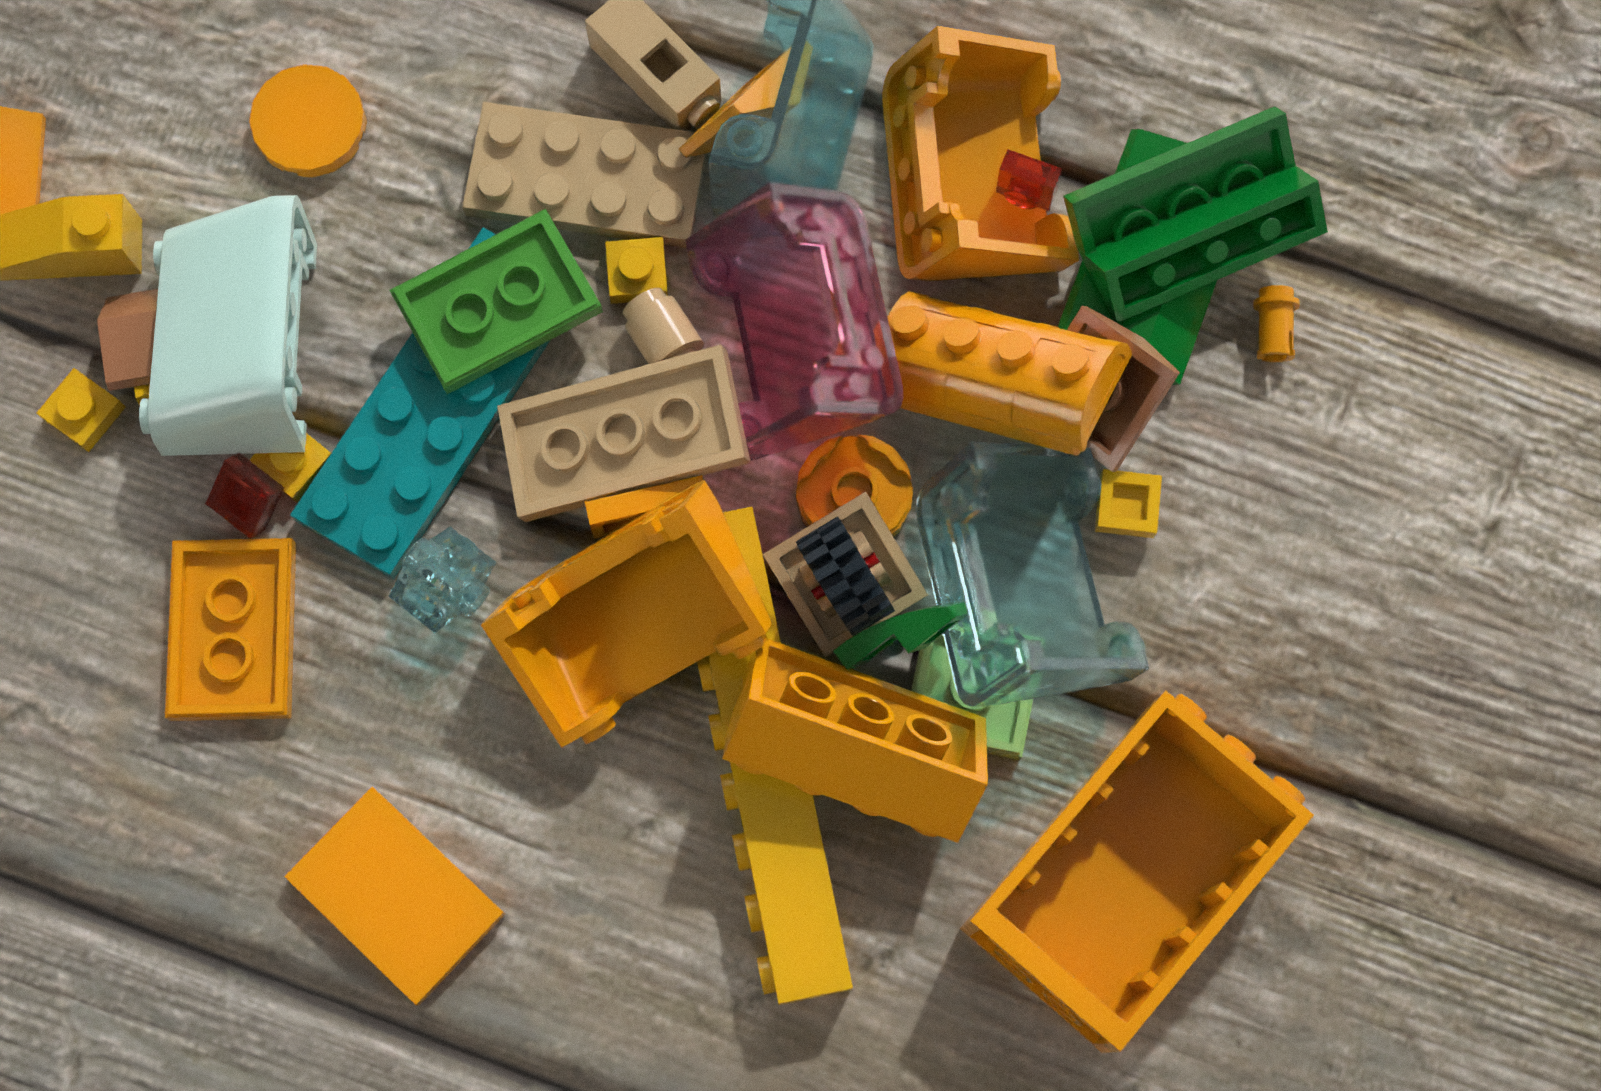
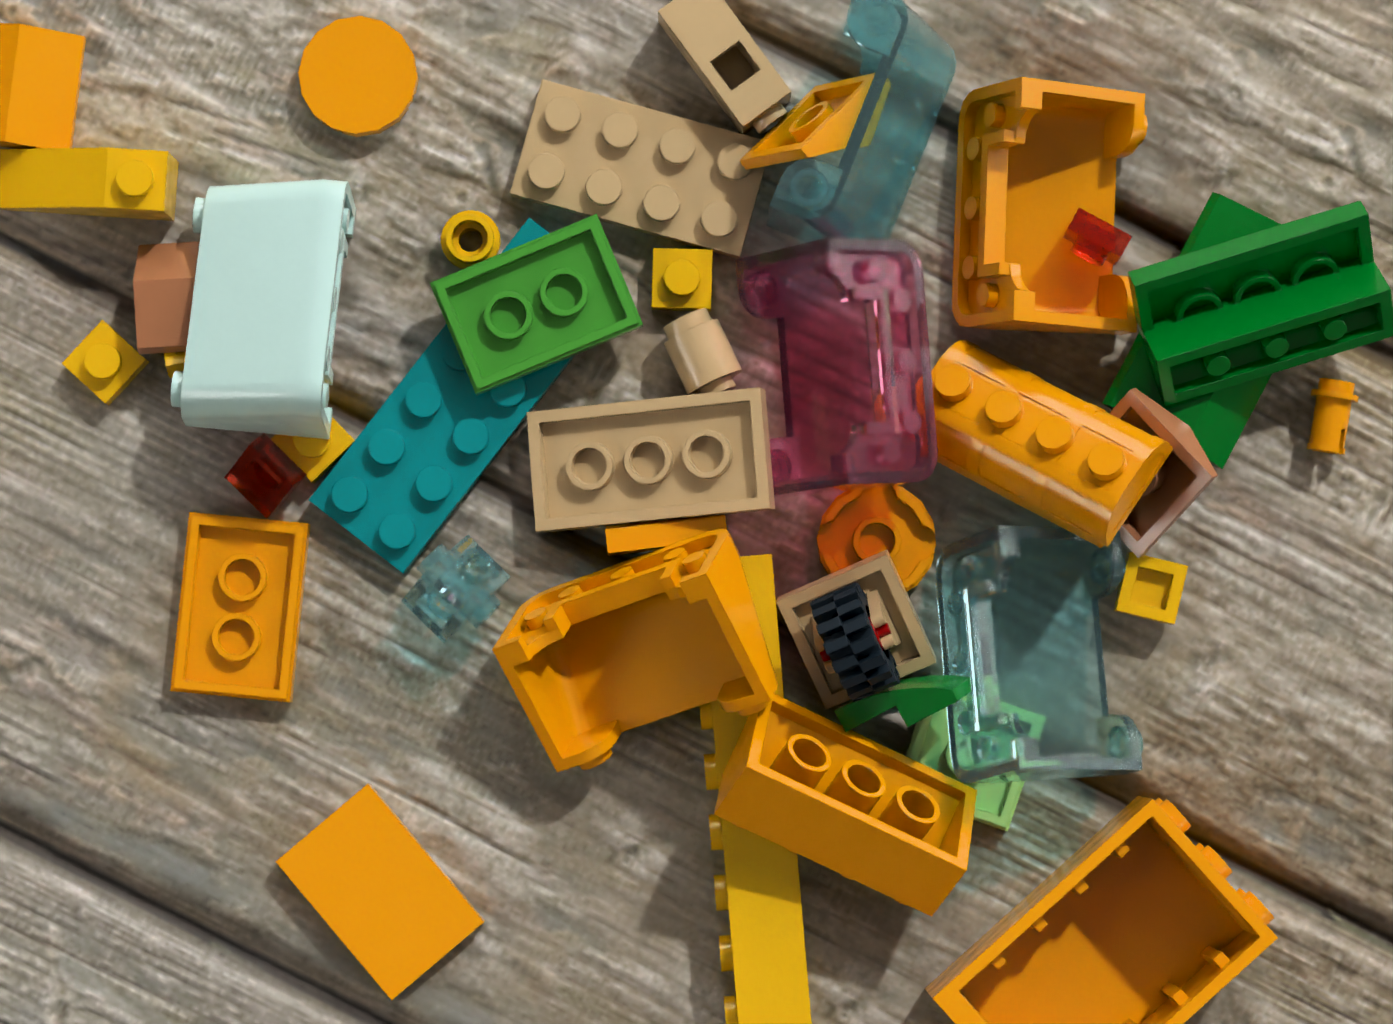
camera: 10 degrees right, 10 degrees up
none -> yellow plate [441,210,501,269]

